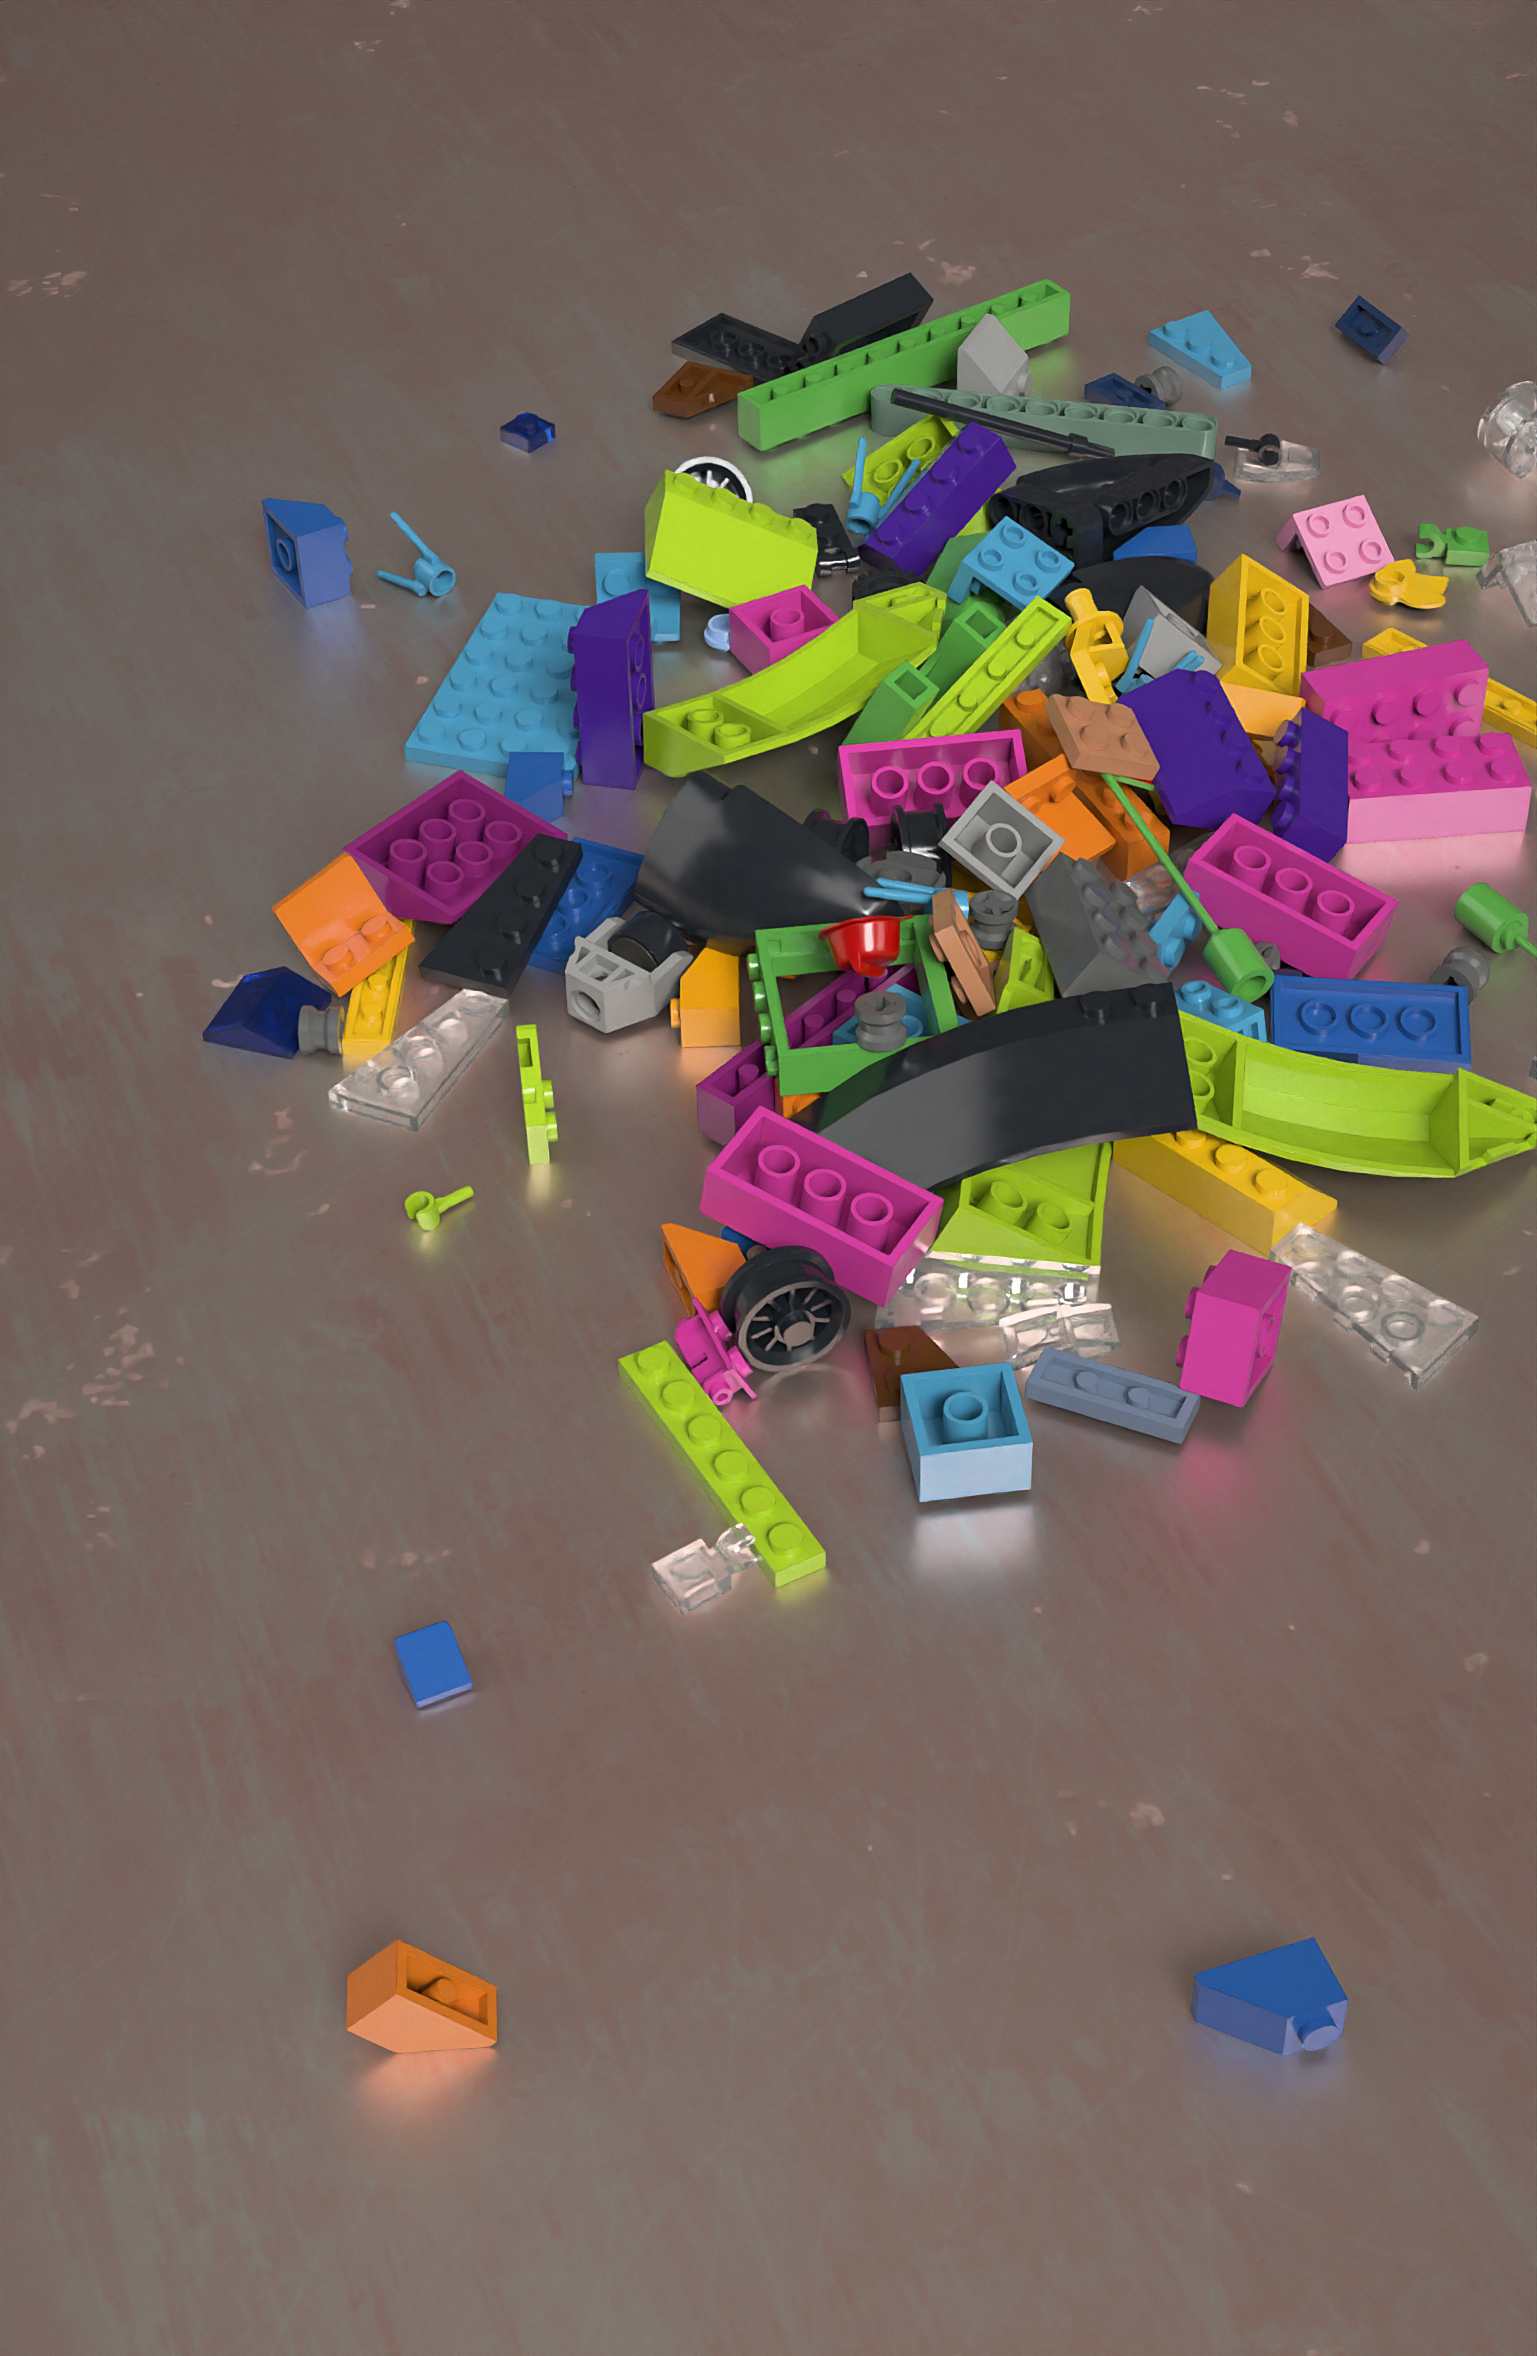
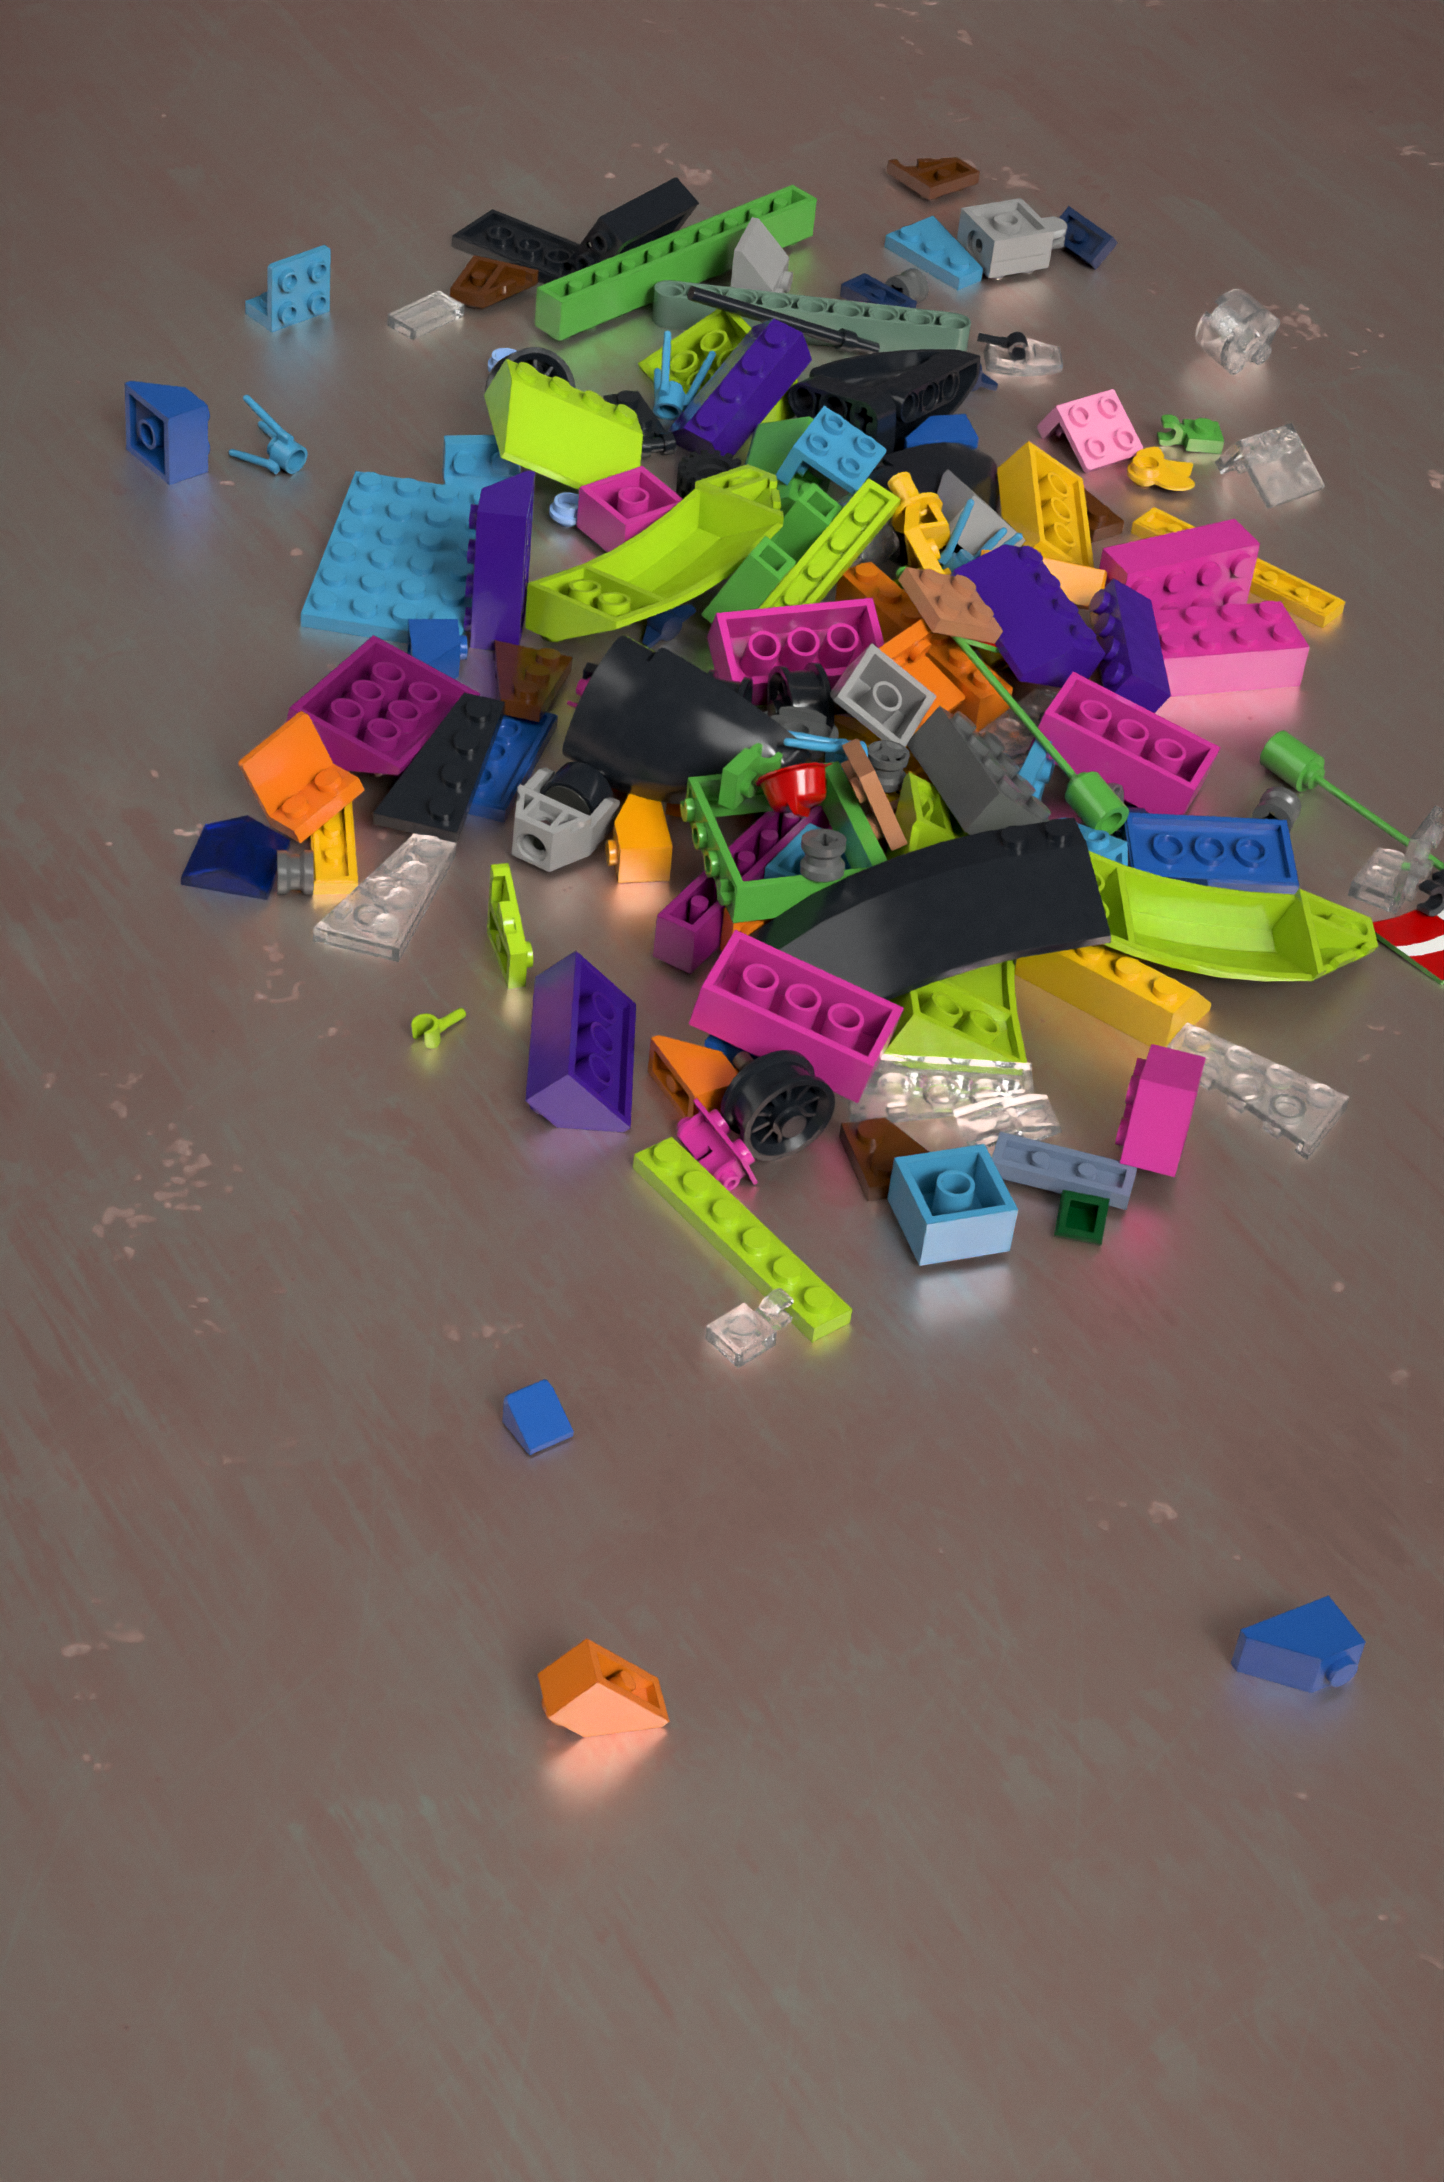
camera: 15 degrees left, 0 degrees up
clear blue plate [500,412,556,453] -> none
none -> dark azure bracket [245,245,331,332]
none -> clear tile [387,291,465,340]
none -> reddish brown wing [493,640,573,722]
none -> dark purple slope [525,951,636,1133]
none -> dark blue piece [642,604,696,648]
none -> bright green plate [718,743,783,811]
none -> reddish brown wing [886,157,980,200]
none -> light grey brick [957,198,1067,279]
none -> dark green slope [1054,1190,1110,1246]

